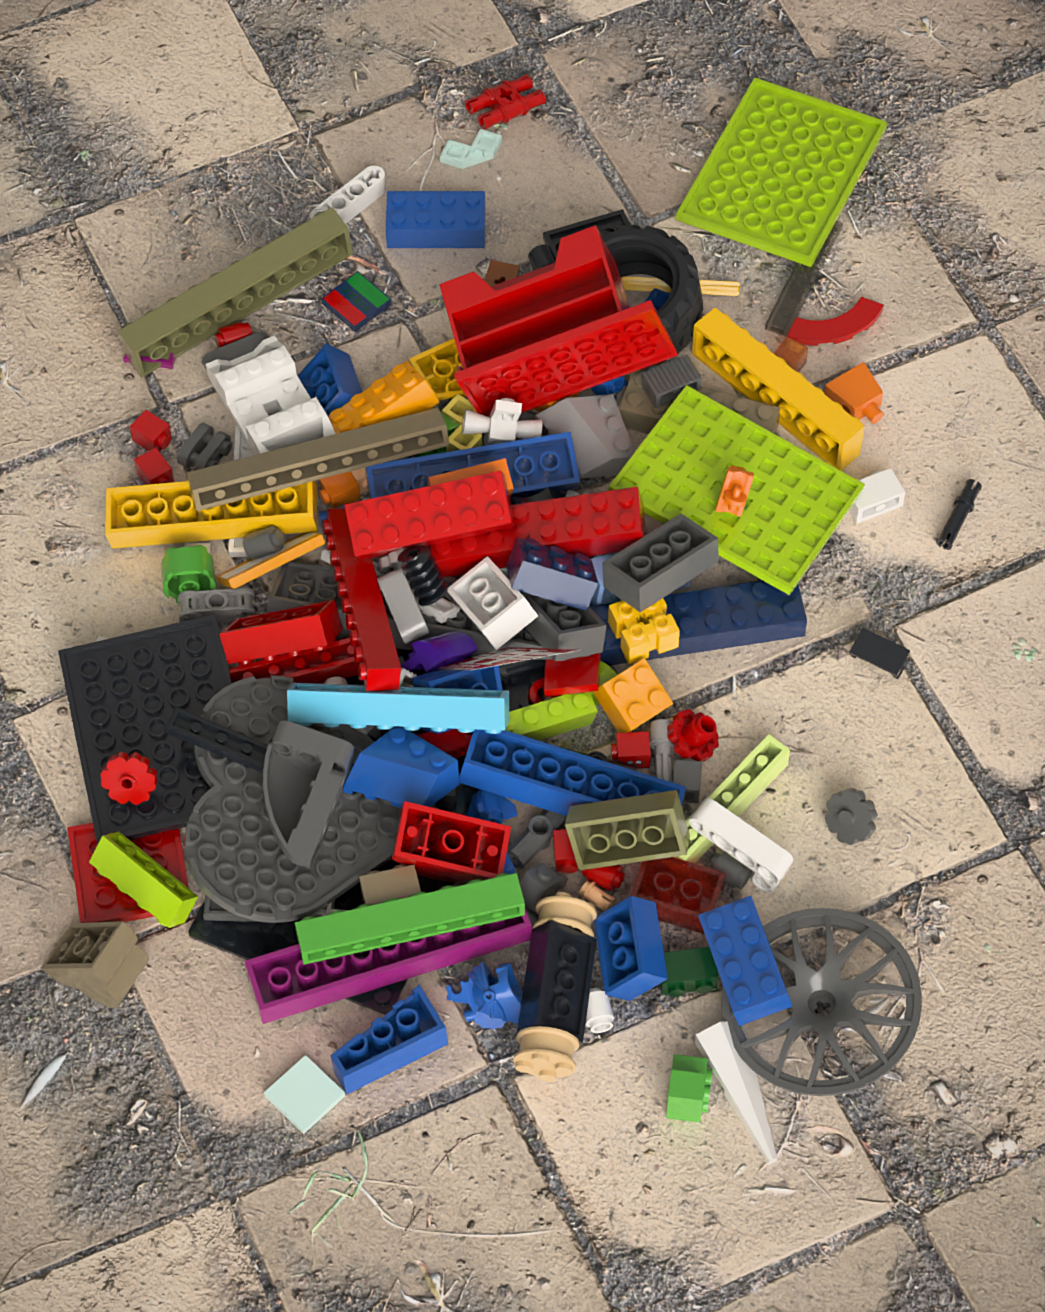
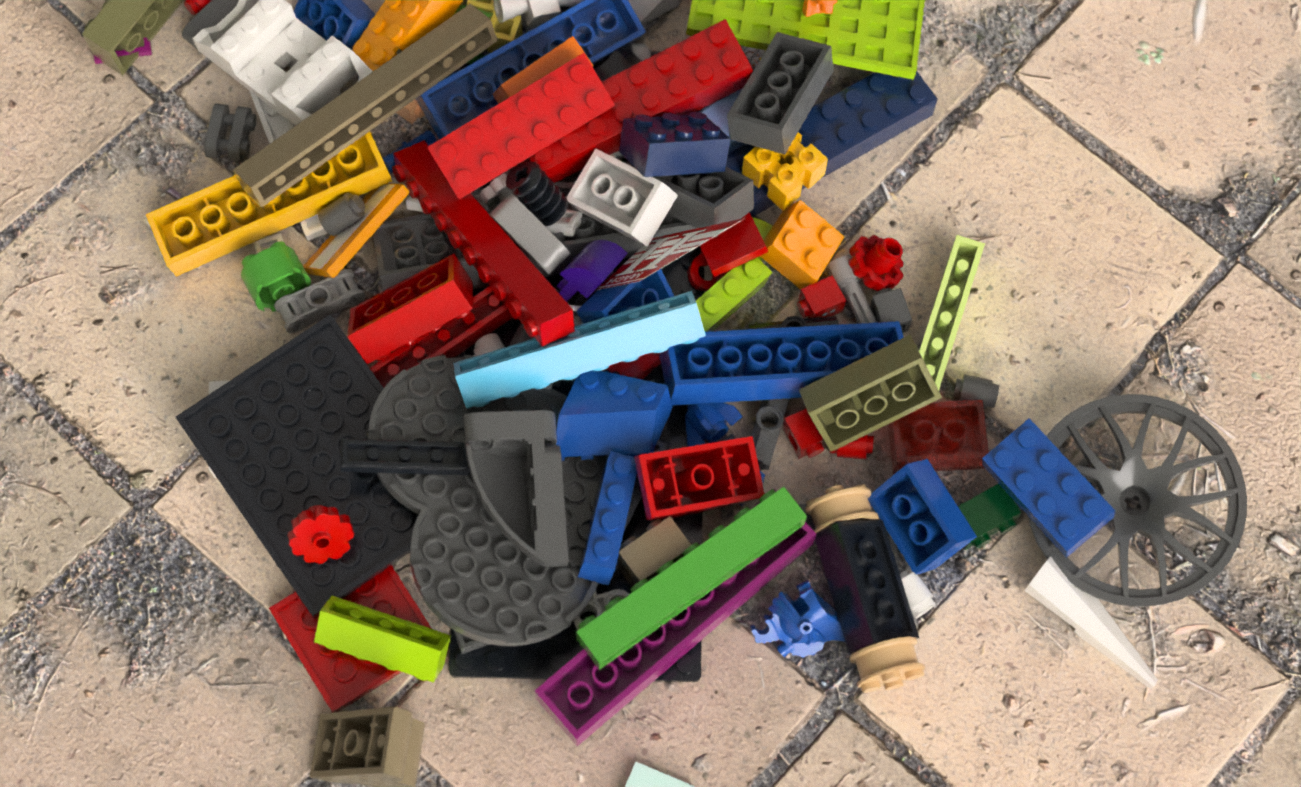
camera: 25 degrees left, 10 degrees up
red brick [129,410,172,452] -> none
red brick [134,447,174,485] -> none
orange brick [318,472,360,509] -> none
blue wedge [331,984,448,1094] -> none
dark grey brick [520,863,568,913] -> none
light nougat pin [578,881,616,912] -> none
bright green brick [666,1054,713,1123] -> none
white beam [689,798,793,893] -> none
dark grey plant [825,788,878,845] -> none
black hinge [849,628,910,679] -> none
none -> blue brick [578,451,637,585]

